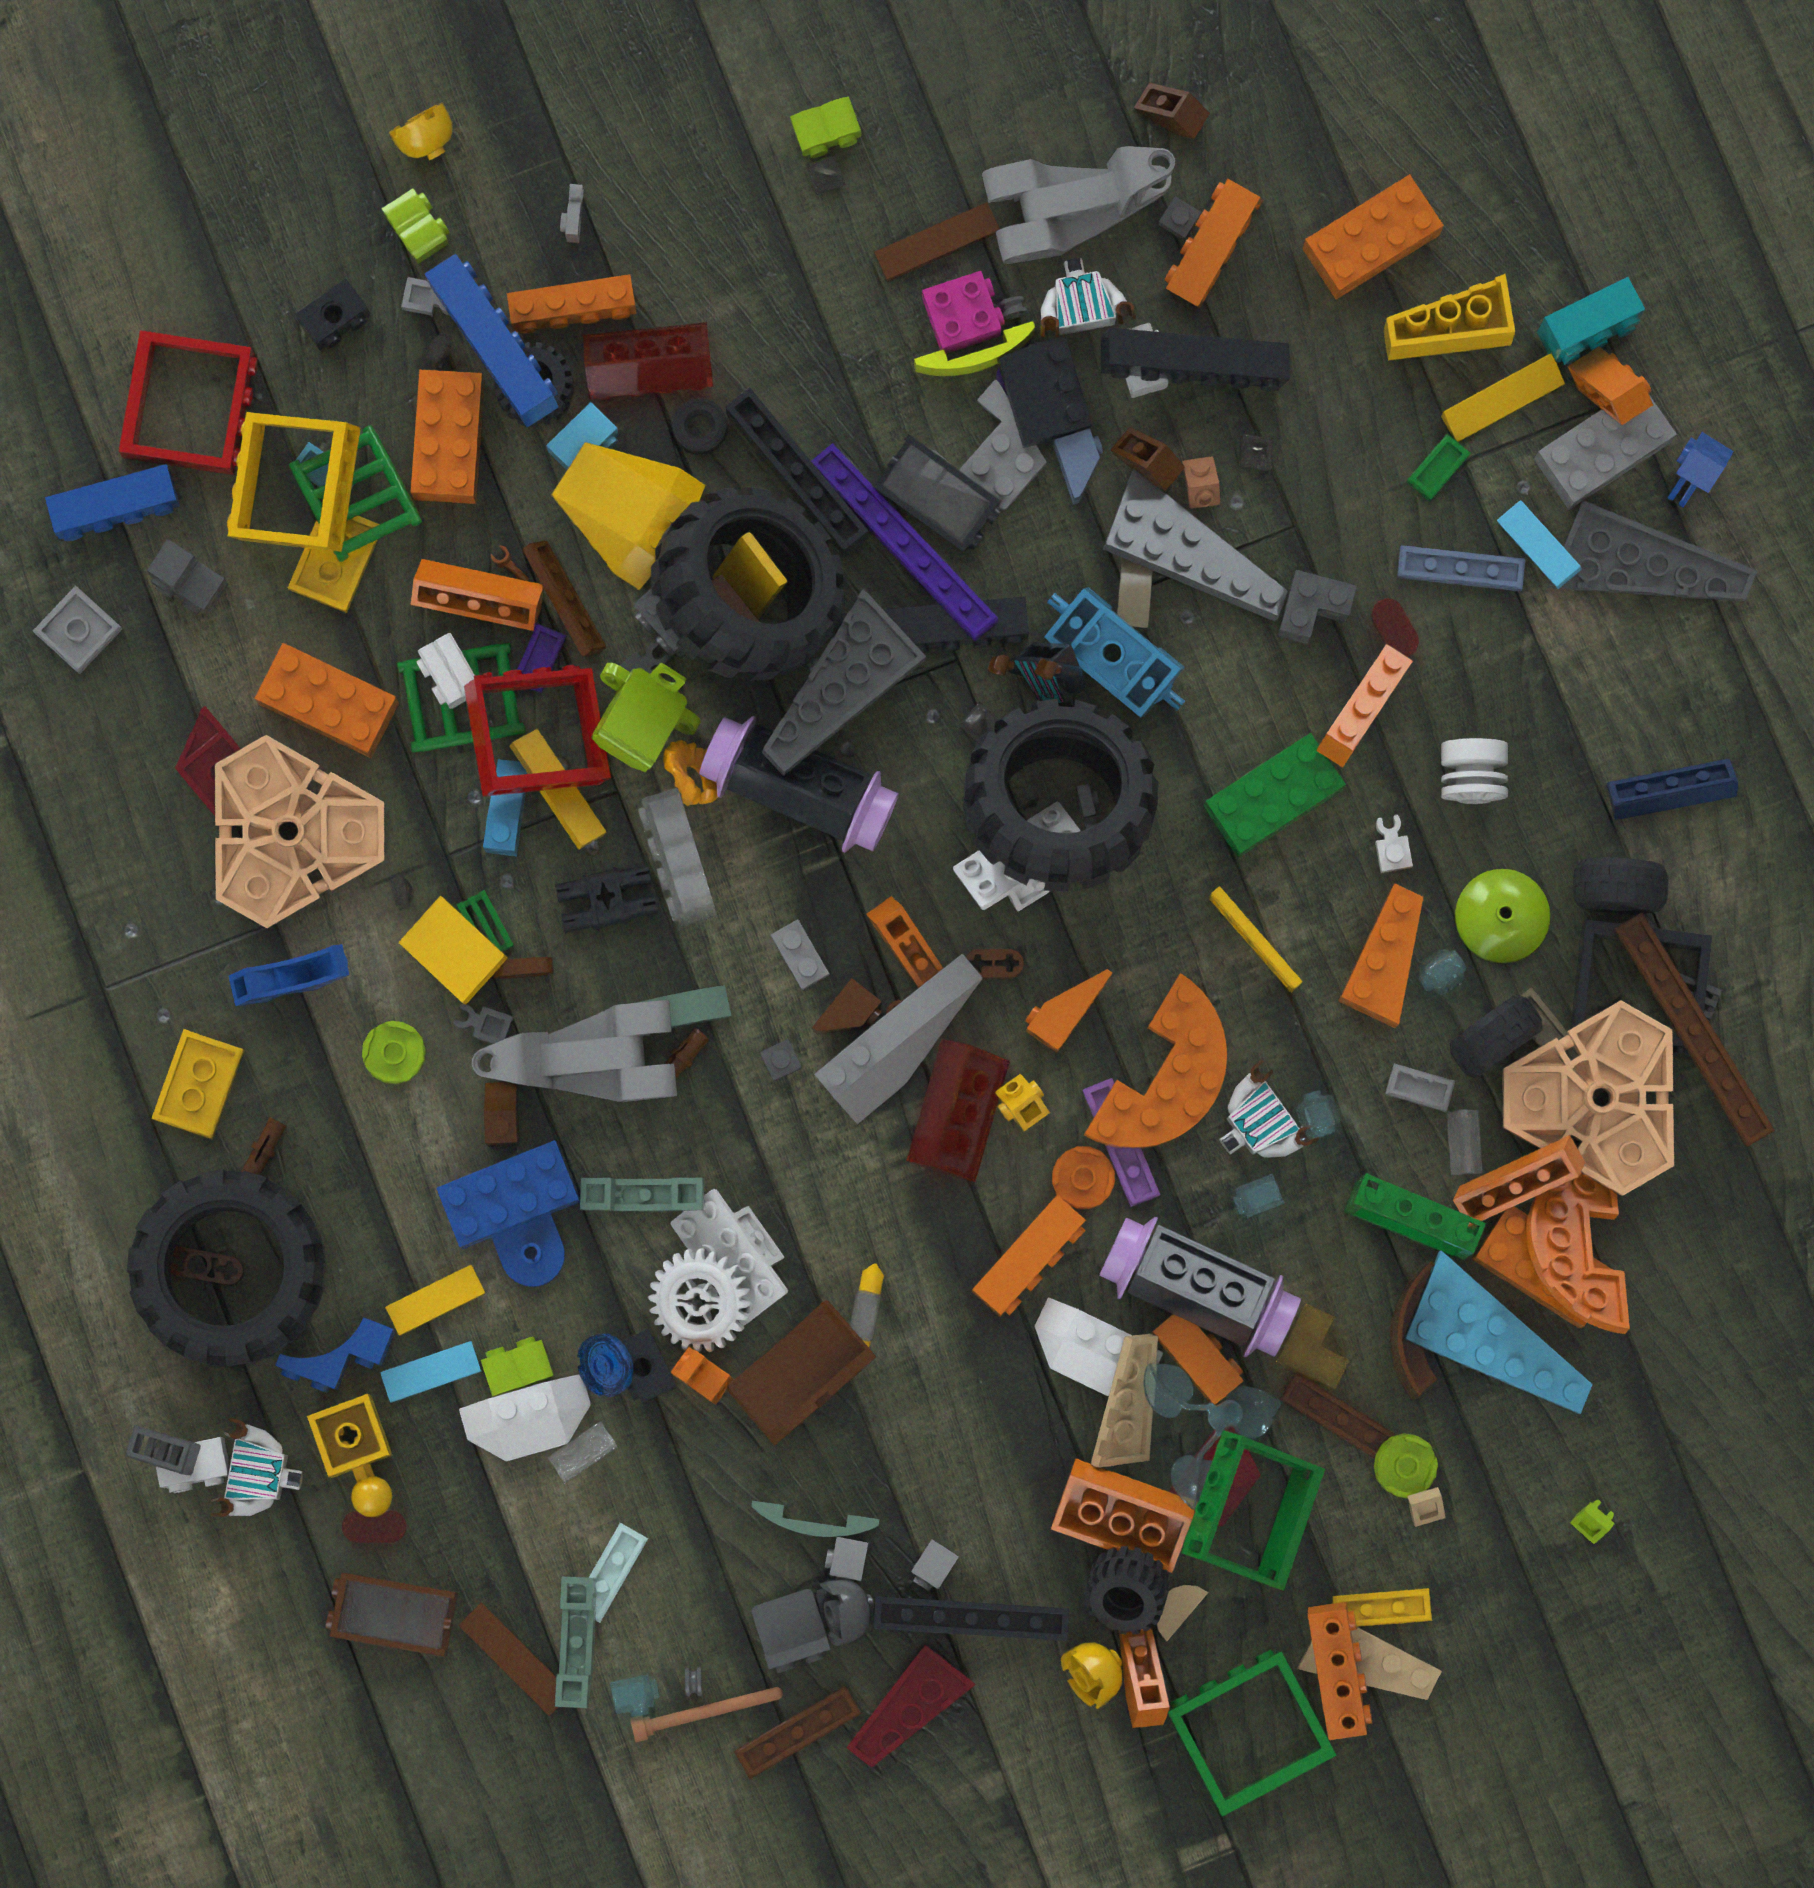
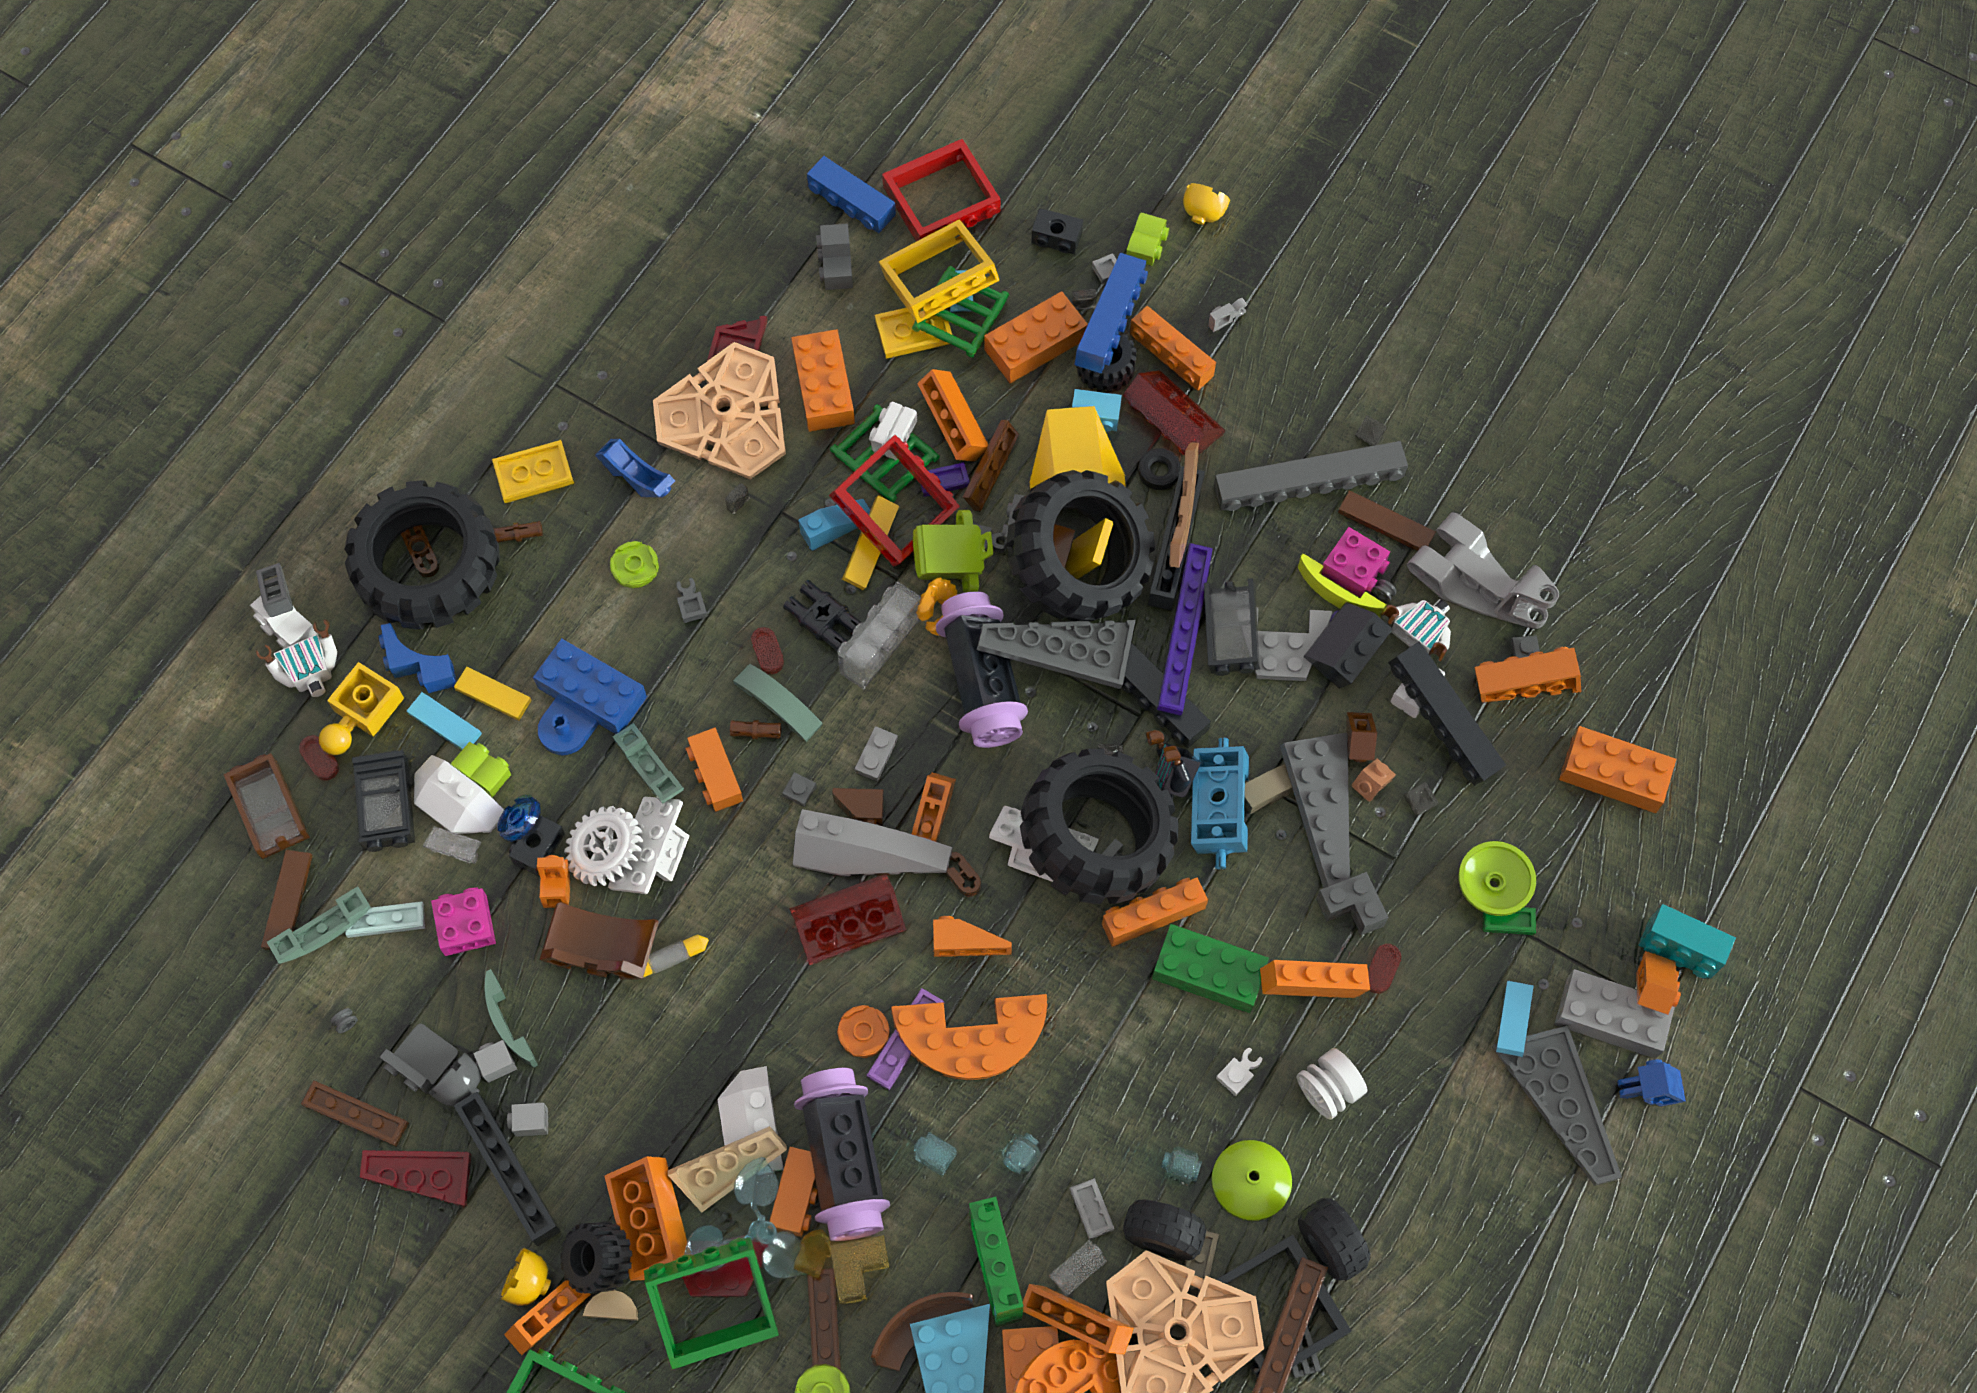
camera: 55 degrees right, 15 degrees down
light grey tile [33,585,122,674] -> none
yellow tile [398,896,508,1005] -> none
green tile [456,890,514,952] -> none
light grey piece [472,1000,677,1102] -> none
reddish brown slope [484,1082,520,1147] -> none
dark orange hand [491,545,530,581] -> none
reddish brown beam [493,957,554,979] -> none
clear light blue brick [610,1674,660,1718] -> none
nougat piece [630,1687,783,1743] -> none
lime brick [790,96,861,158] -> none
orange brick [972,1195,1086,1317] -> none
yellow brick [995,1074,1050,1131] -> none
sand blue slope [1053,428,1103,505] -> none
reddish brown slope [1134,82,1210,139] -> none
yellow tile [1209,886,1303,992] -> none
torso [1219,1060,1319,1158] -> none
orange wedge [1338,884,1423,1028] -> none
yellow wedge [1383,274,1515,360] -> none
sand blue tile [1397,545,1525,591] -> none
yellow slope [1441,353,1565,442] -> none
dark blue slope [1607,759,1738,820] -> none
none -> black door [352,750,415,852]
none -> dark pink brick [431,888,496,956]
none -> orange brick [685,728,743,812]
none -> clear red tile [751,627,784,674]
none -> clear yellow tile [793,1229,832,1278]
none -> orange brick [1102,877,1208,947]
none -> medium nougat tile [1170,442,1199,567]
none -> dark grey brick [1213,441,1408,511]
none -> lime dish [1458,841,1536,916]

